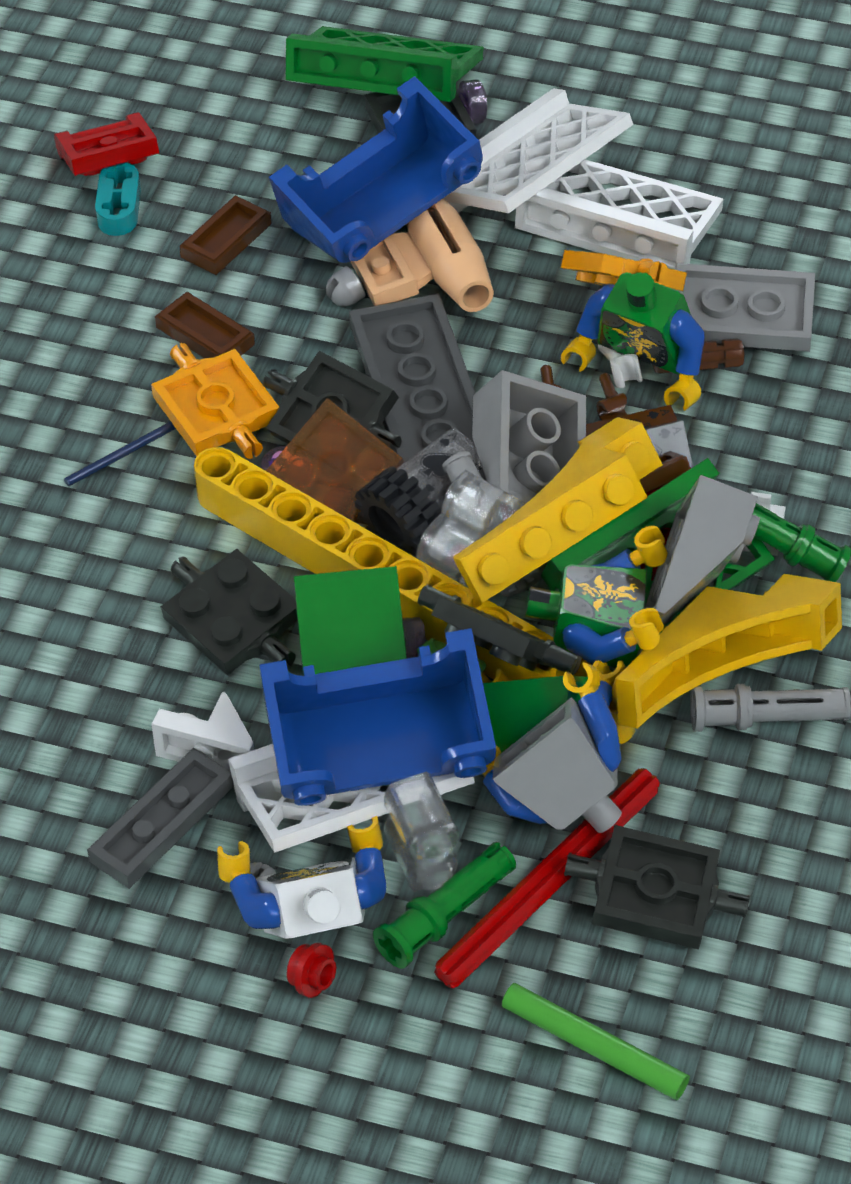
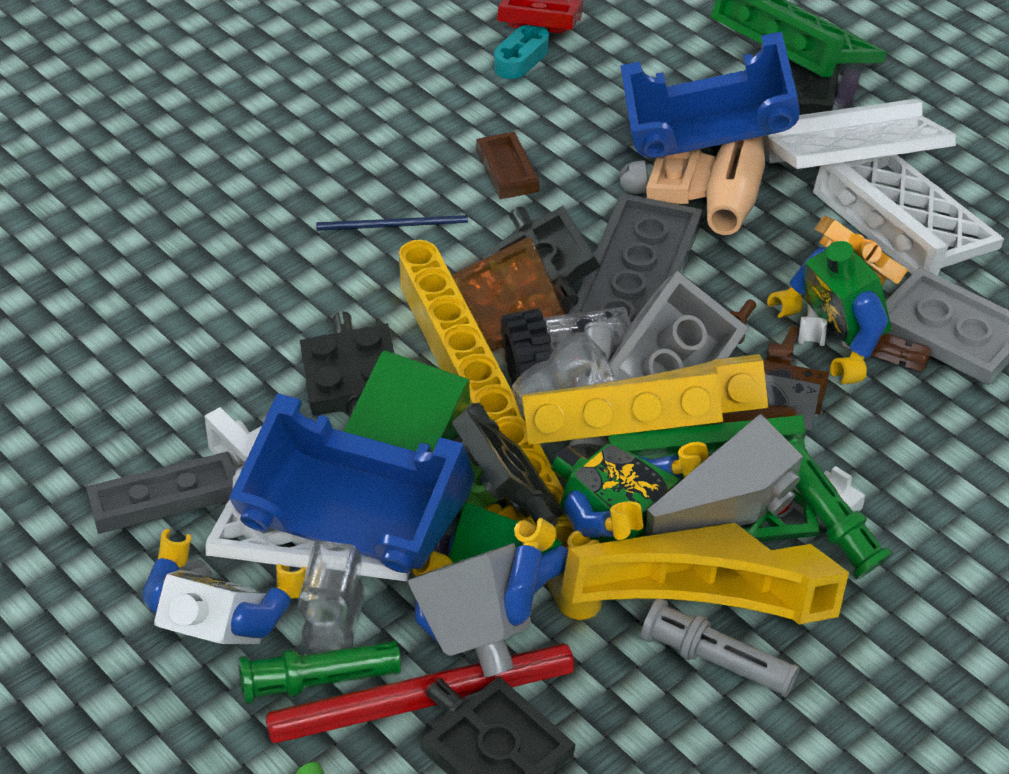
camera: 30 degrees right, 5 degrees down
light orange plate [151,343,280,459] -> none
reddish brown tile [179,195,272,275] -> none
red plate [287,942,337,998] -> none

